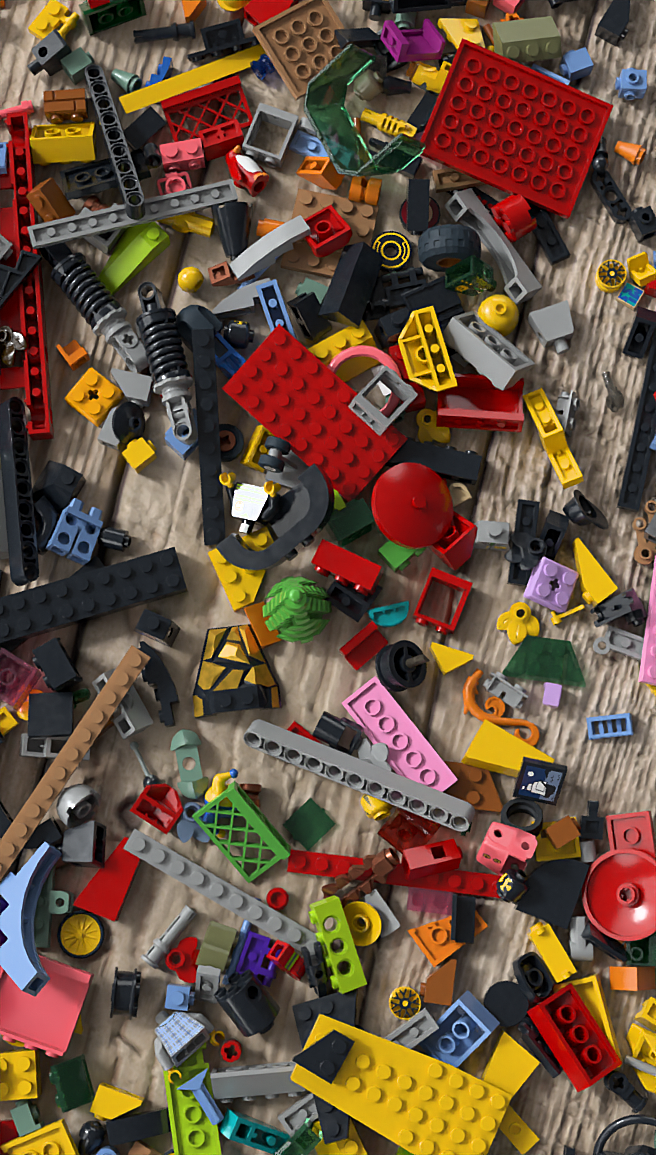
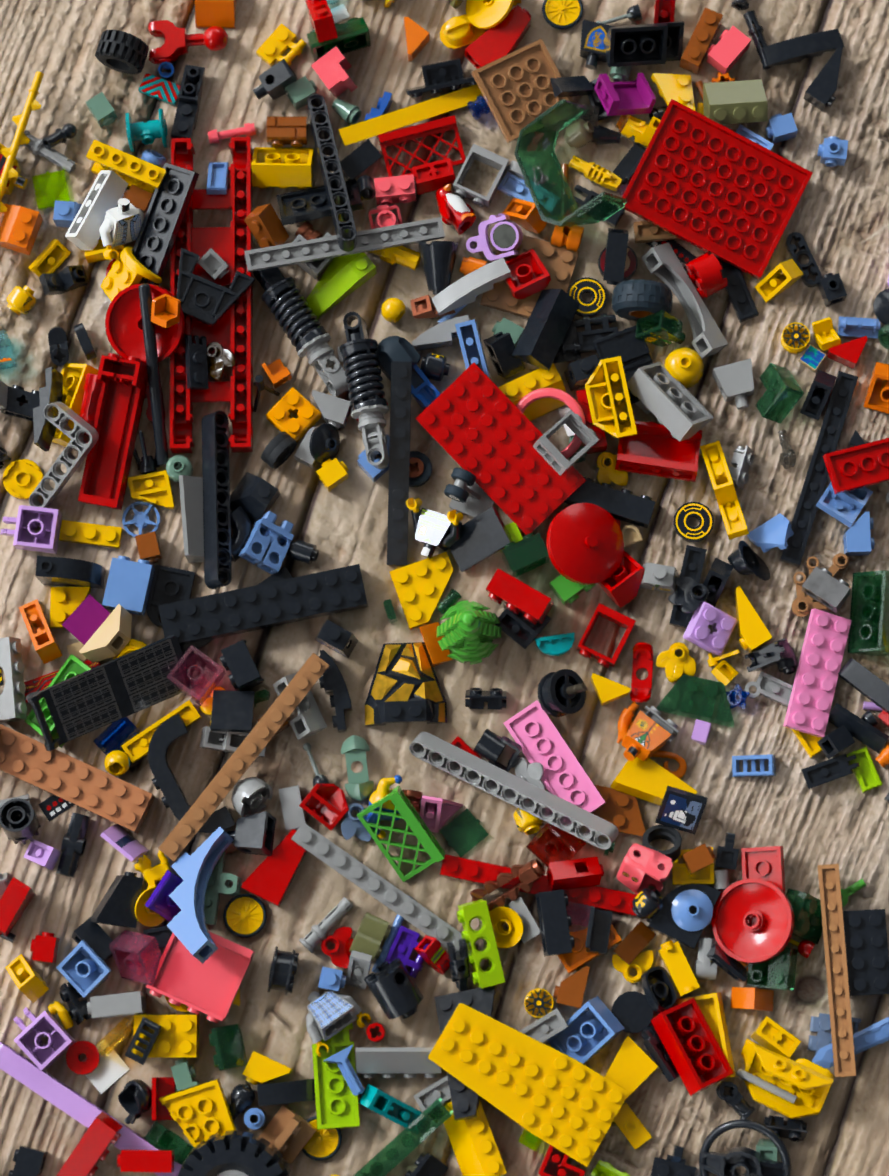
camera: 10 degrees right, 0 degrees up
black pin [133,20,196,44] -> none
black arch [216,463,335,570] -> none
yellow slope [240,425,275,473] -> none
red plate [266,887,289,910] -> none
black wing [292,1029,354,1084] -> none
red panel [339,621,388,671] -> none
black pin [592,137,609,173] -> none
orange cone [614,140,647,165] -> none
none -> black plant [253,375,280,412]
none -> black tyre [261,432,297,469]
none -> light grey slope [278,785,306,830]
none -> coral plate [311,46,358,97]
none -> clear green tile [383,599,397,623]
none -> bright pink slope [420,796,463,833]
none -> clear green pin [436,589,462,615]
none -> black hinge [465,688,507,710]
none -> lavender piece [466,213,523,261]
none -> black brick [535,889,575,957]
none -> yellow plate [612,950,654,983]
none -> reddish brown slope [613,921,656,965]
none -> orange torso [621,710,672,761]
none -> red piece [630,642,654,703]
none -> medium blue dish [671,889,713,932]
none -> black tile [673,502,714,542]
none -> yellow plate [711,659,738,686]
none -> clear blue plate [726,683,750,709]
none -> medium blue slope [747,513,794,553]
none -> yellow slope [755,259,804,303]
none -> clear green panel [756,363,804,423]

